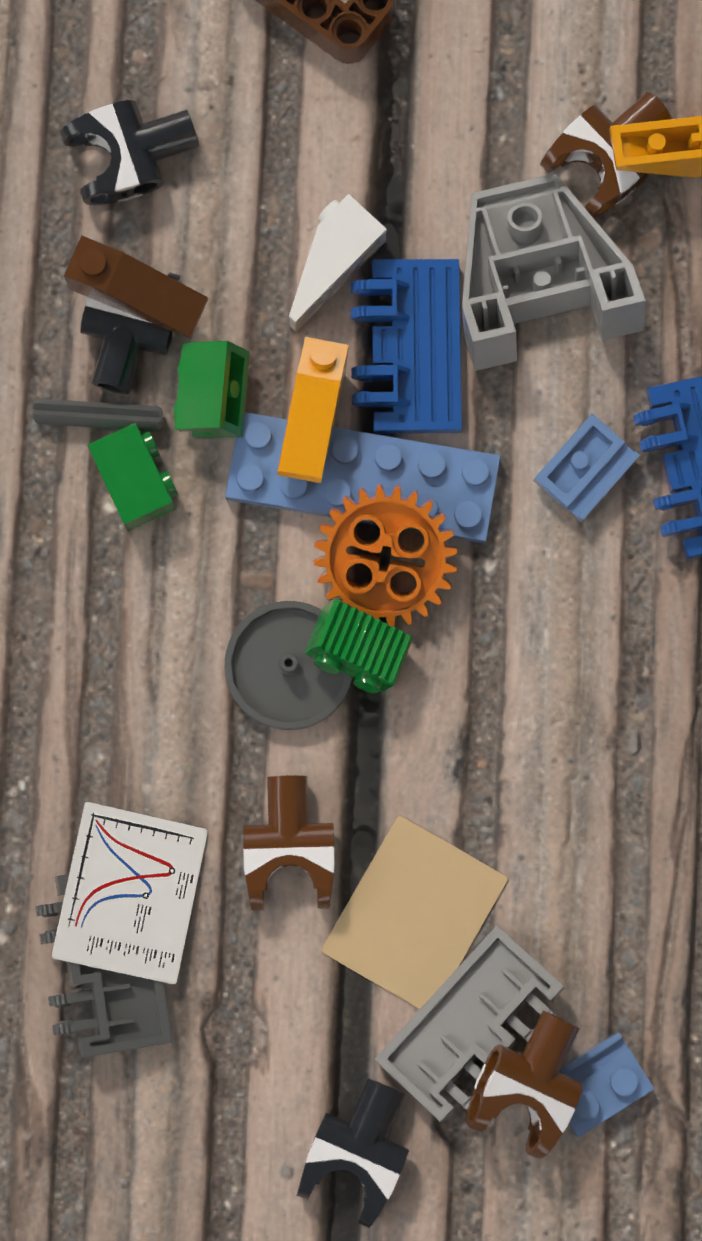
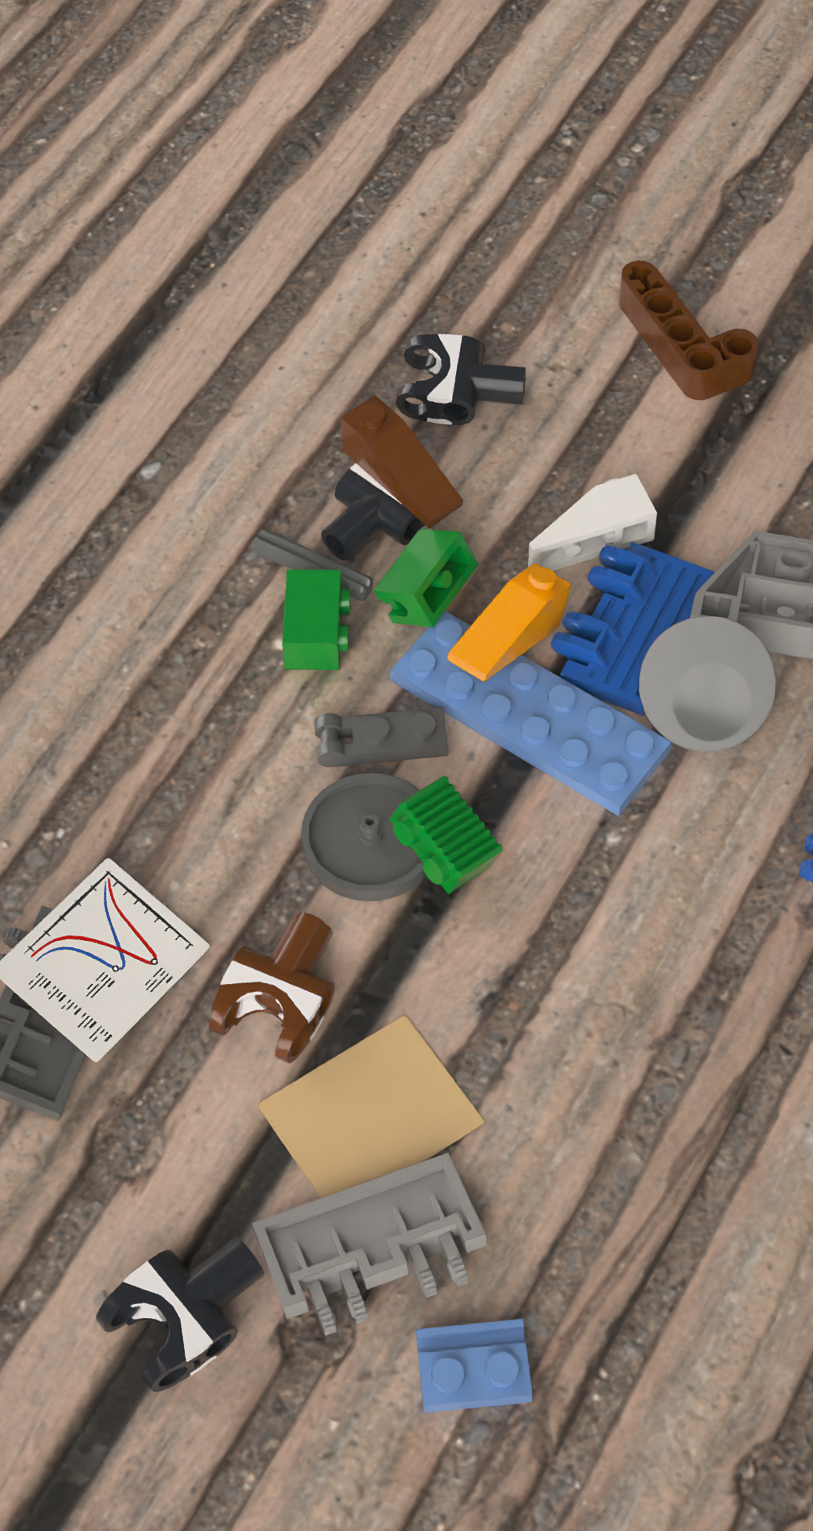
camera: 30 degrees right, 25 degrees down
orange gear [313,483,458,627] -> none
reddish brown connector [467,1010,582,1159] -> none
medium blue plate [533,413,640,523] -> none
none -> dark grey plate [314,707,448,767]
none -> piece [639,616,776,752]

